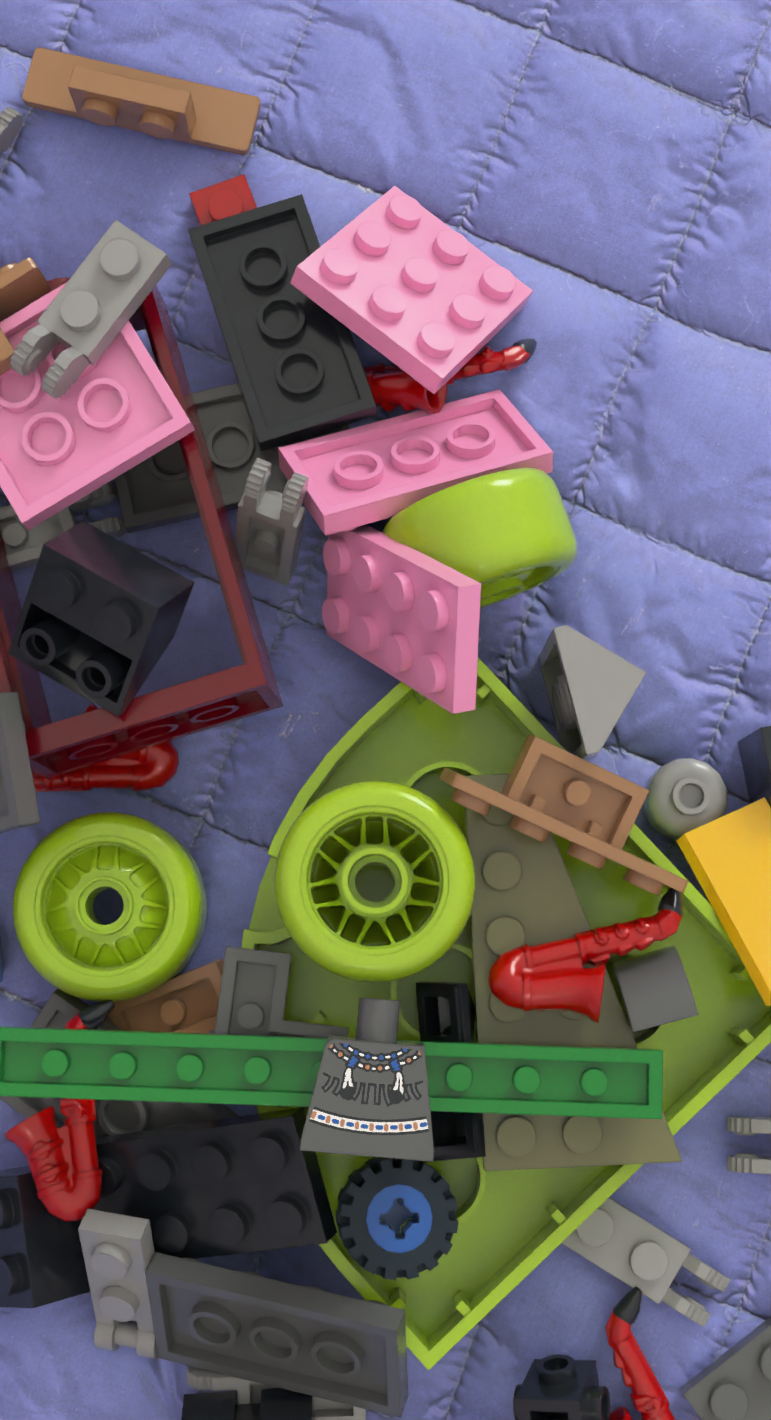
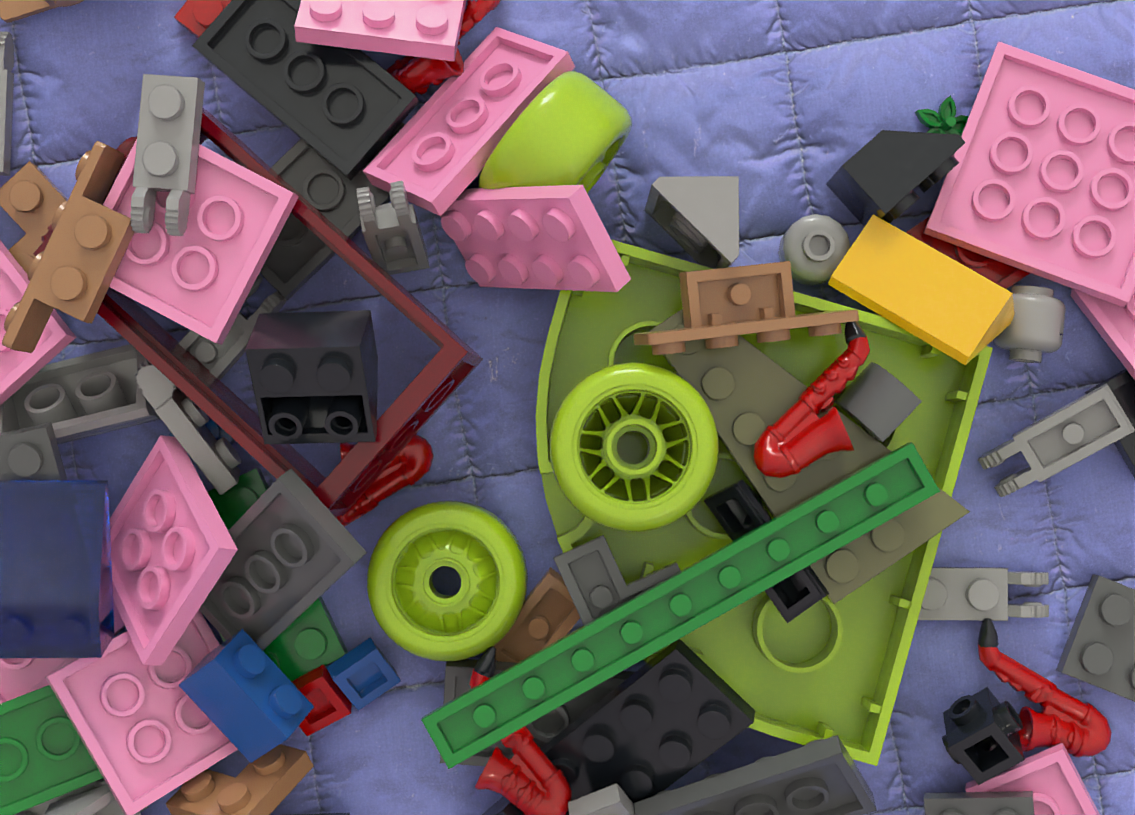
camera: 30 degrees left, 5 degrees up
dark grey torso [300,997,434,1162] -> none
black wheel [336,1157,459,1280] -> none

